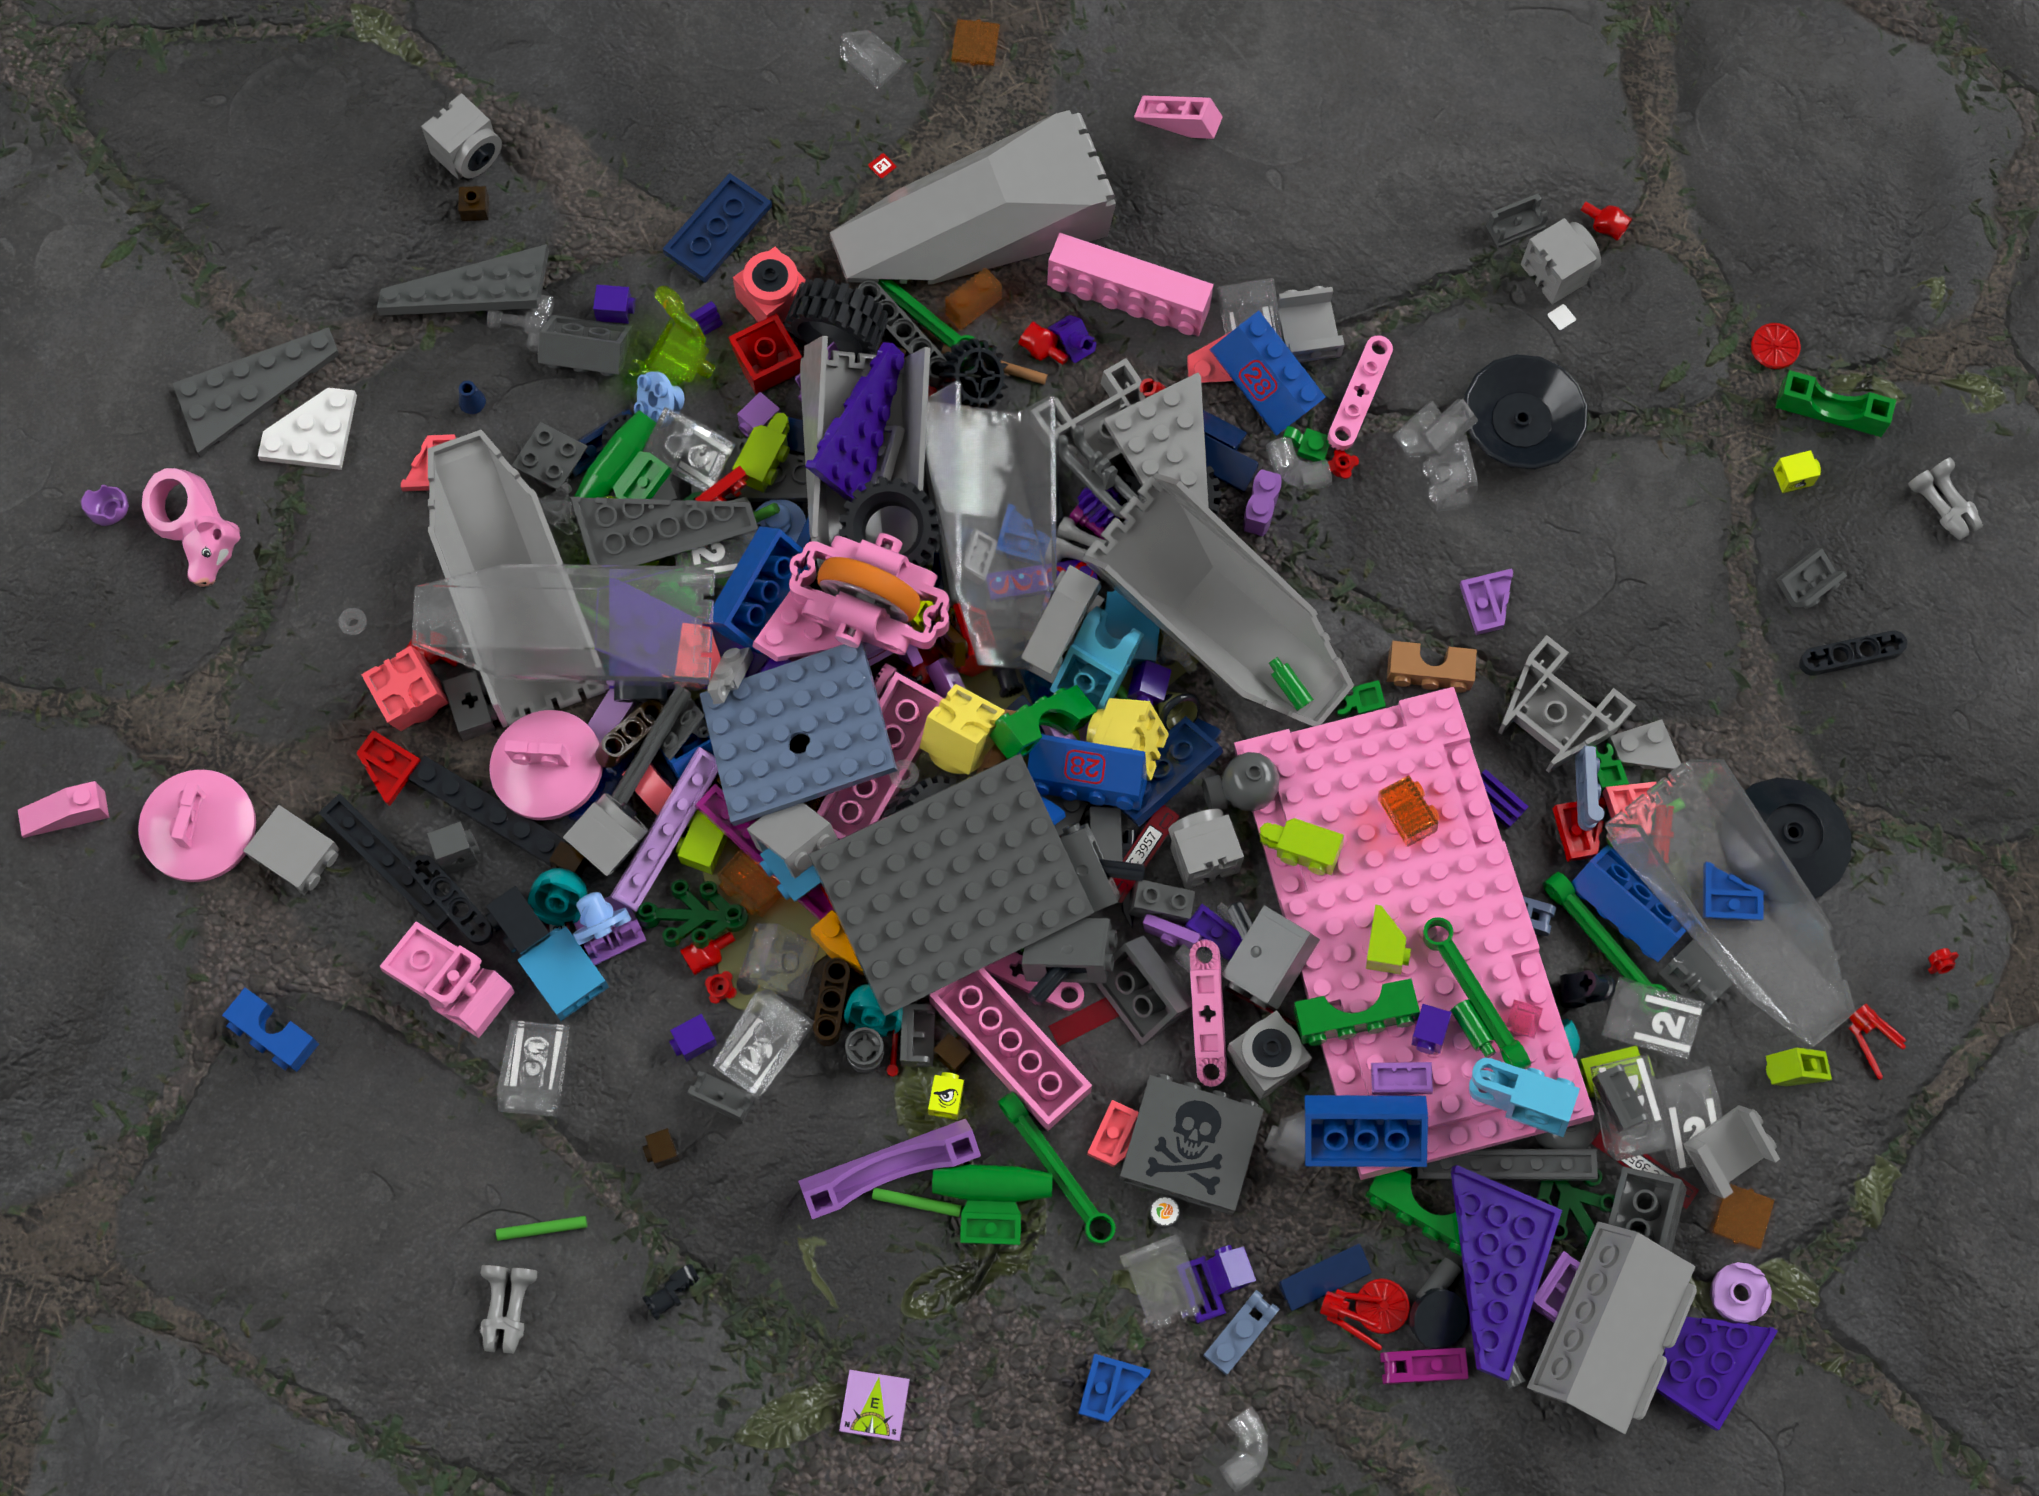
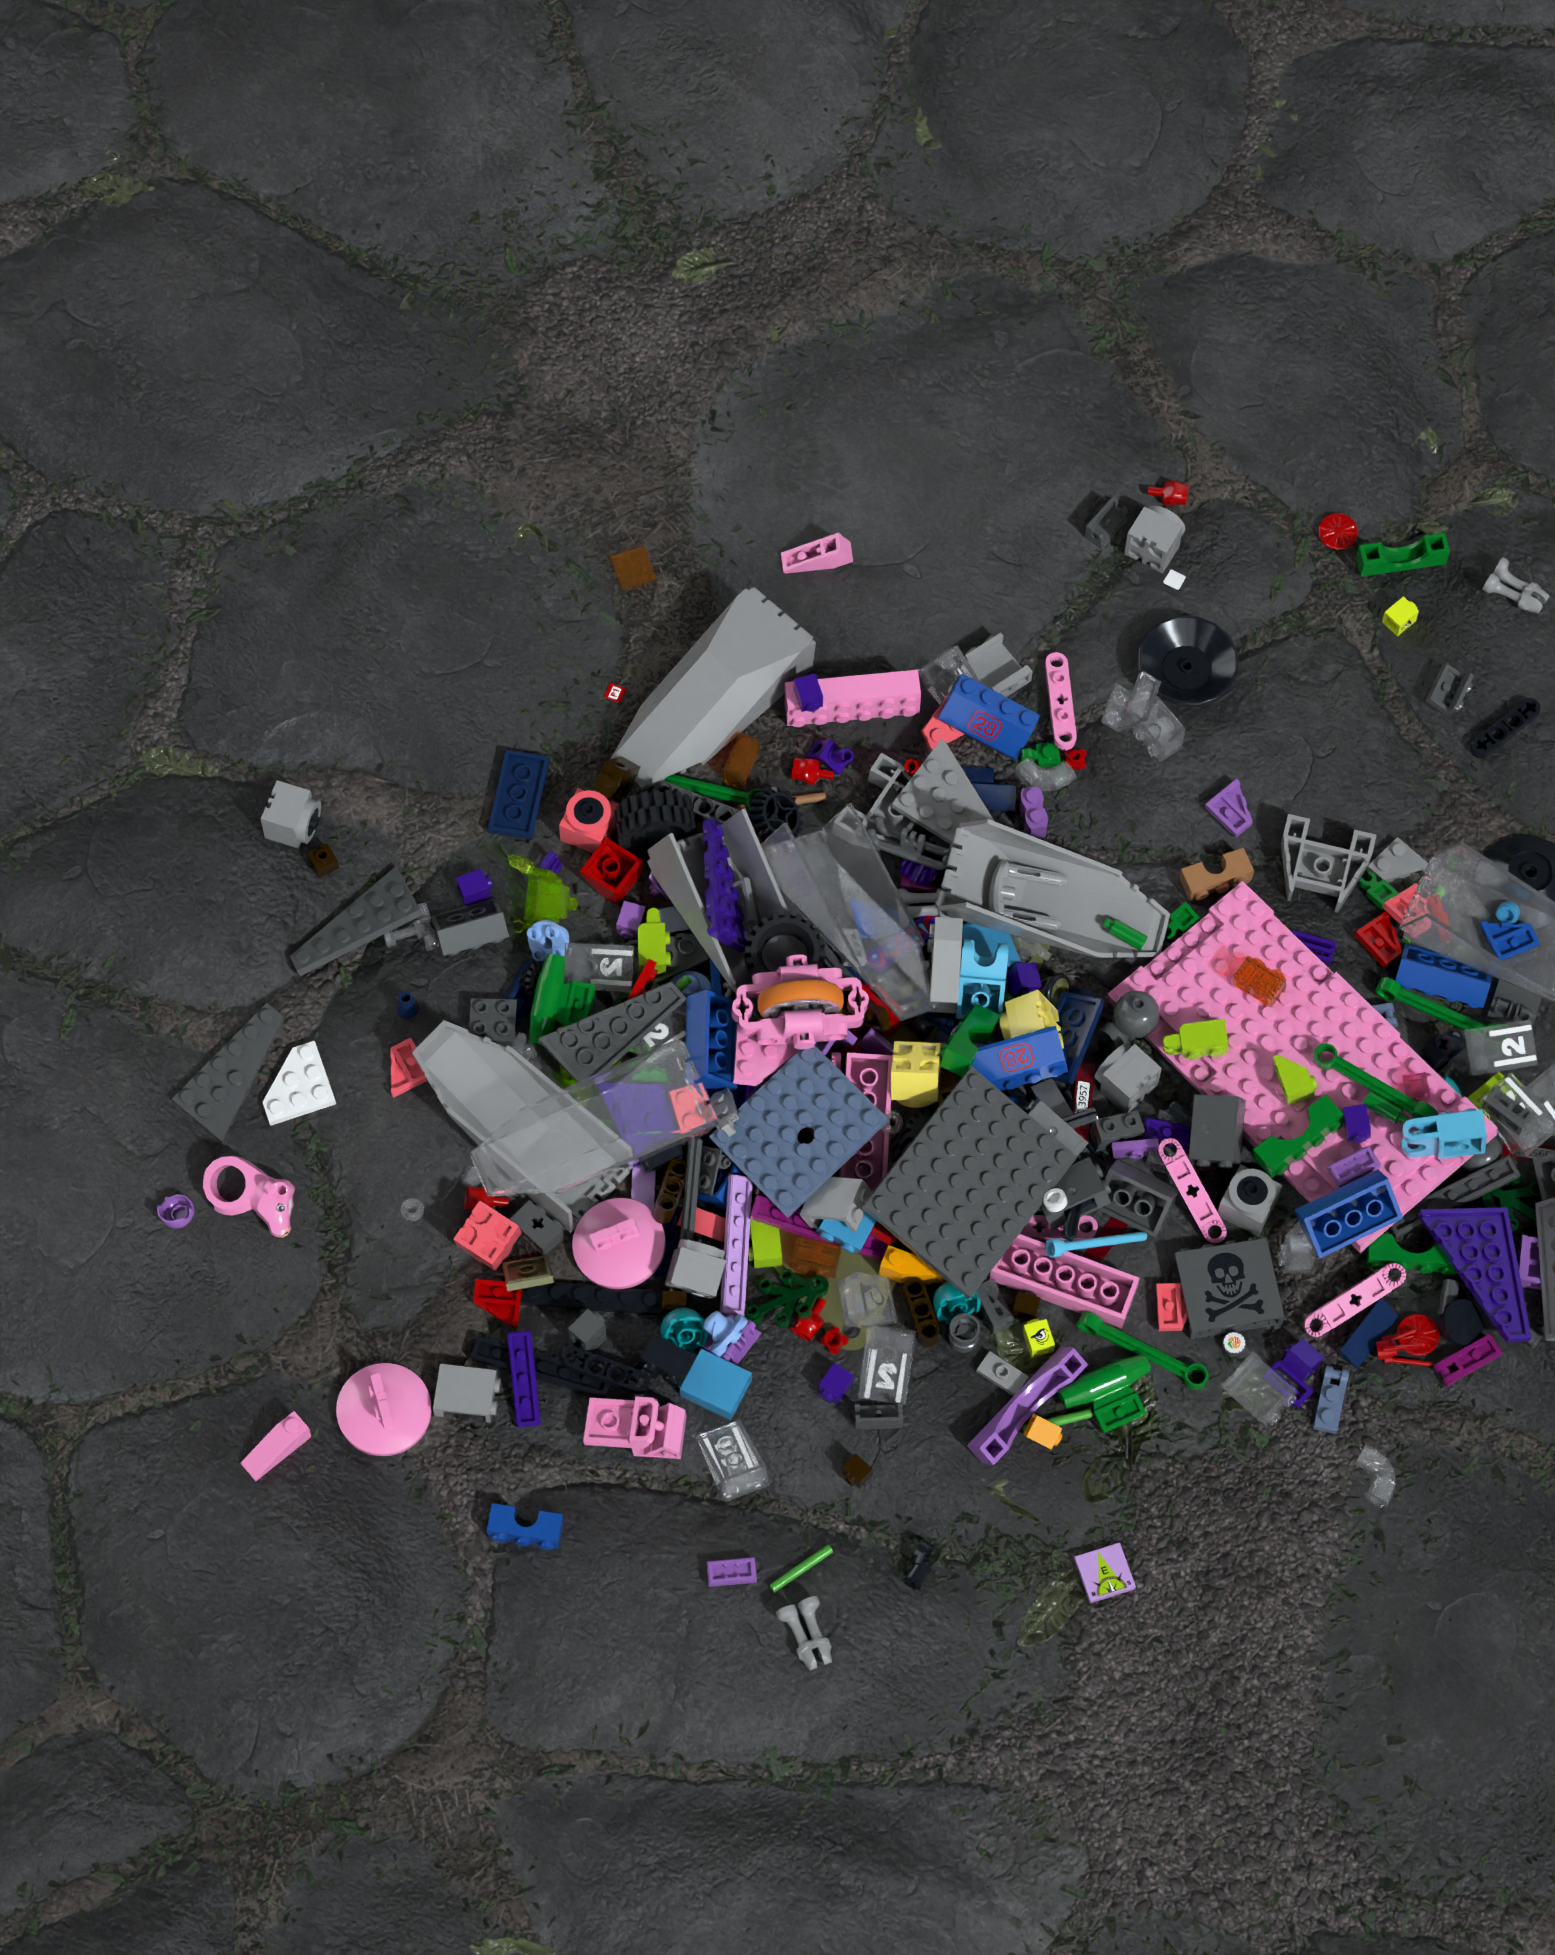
camera: 25 degrees left, 5 degrees down
clear slope [840,30,907,89] -> none
red hinge [887,1029,899,1077] -> none
blue wing [1078,1354,1151,1423] -> none
sand blue plate [1575,746,1605,831] -> none
none -> olive plate [502,1254,554,1291]
none -> dark purple tile [507,1330,541,1428]
none -> dark brown torso [593,756,640,805]
none -> medium lavender plate [707,1557,757,1587]
none -> dark purple brick [794,673,823,712]
none -> light grey plate [976,1351,1029,1396]
none -> light grey piece [989,859,1067,931]
none -> light orange brick [1023,1413,1062,1450]
none -> white tile [1043,1188,1067,1212]
none -> medium azure piece [1046,1232,1147,1258]
none -> bright pink piece [1303,1263,1406,1337]
none -> dark azure tile [1496,901,1520,924]

